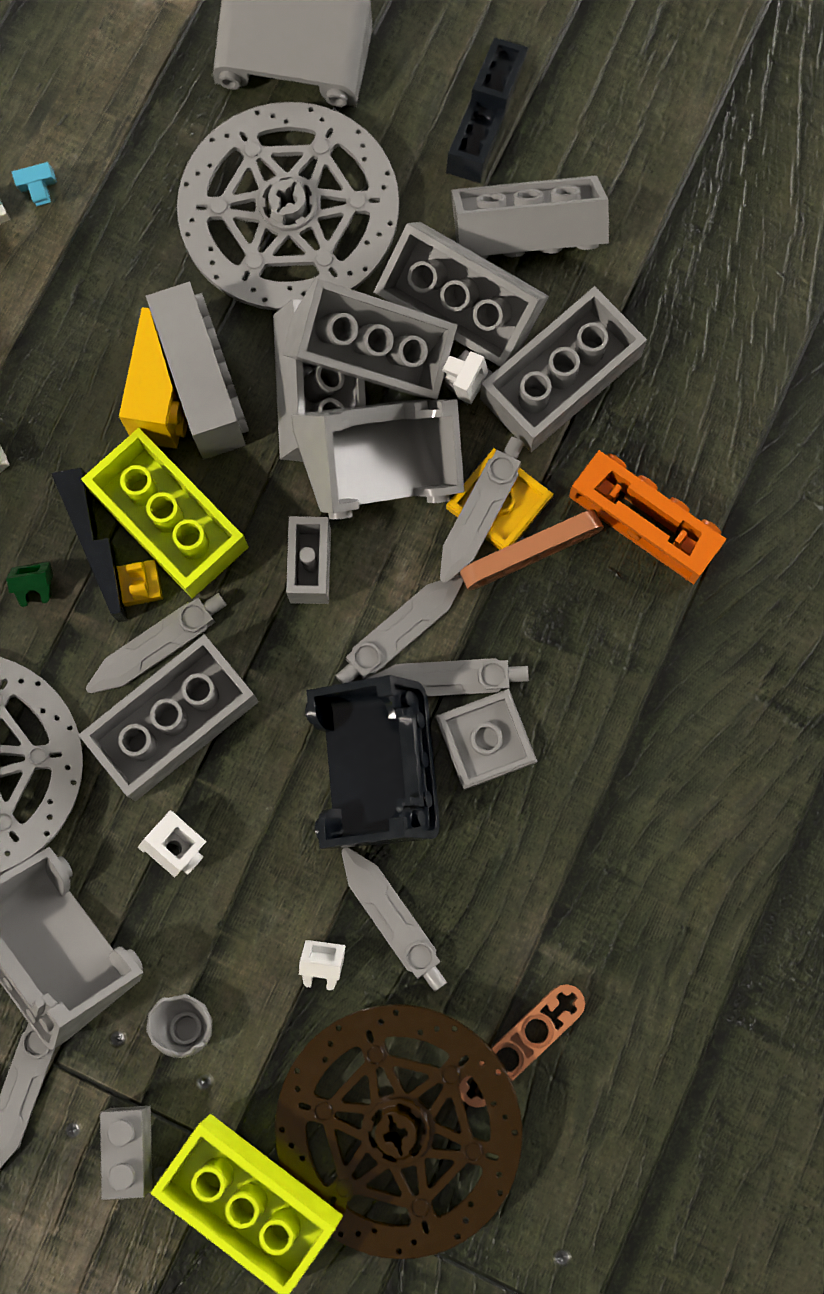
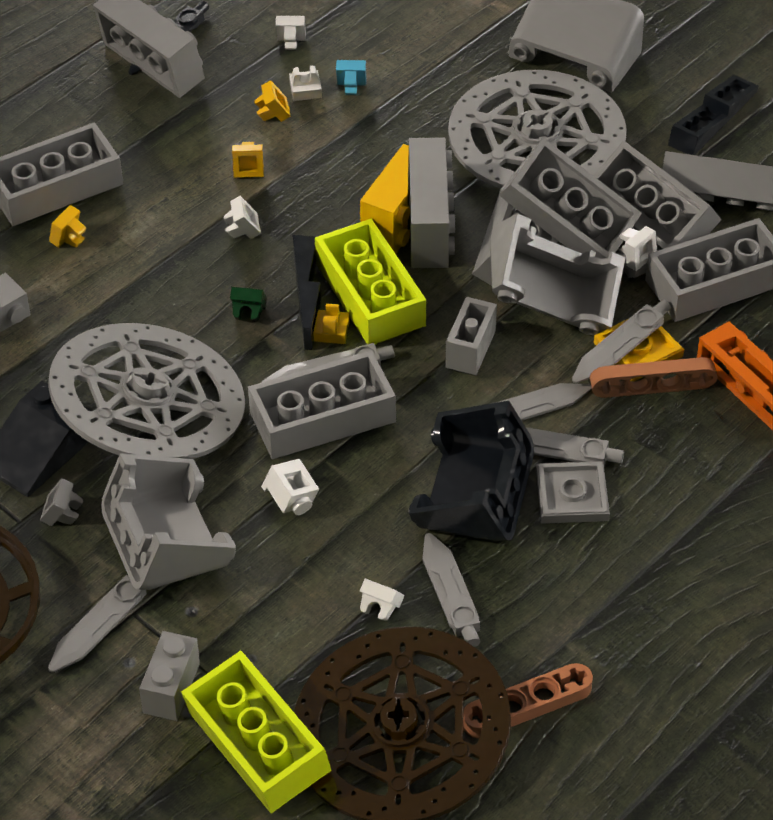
camera: 15 degrees right, 30 degrees down
light grey hair [146,994,213,1058] -> none

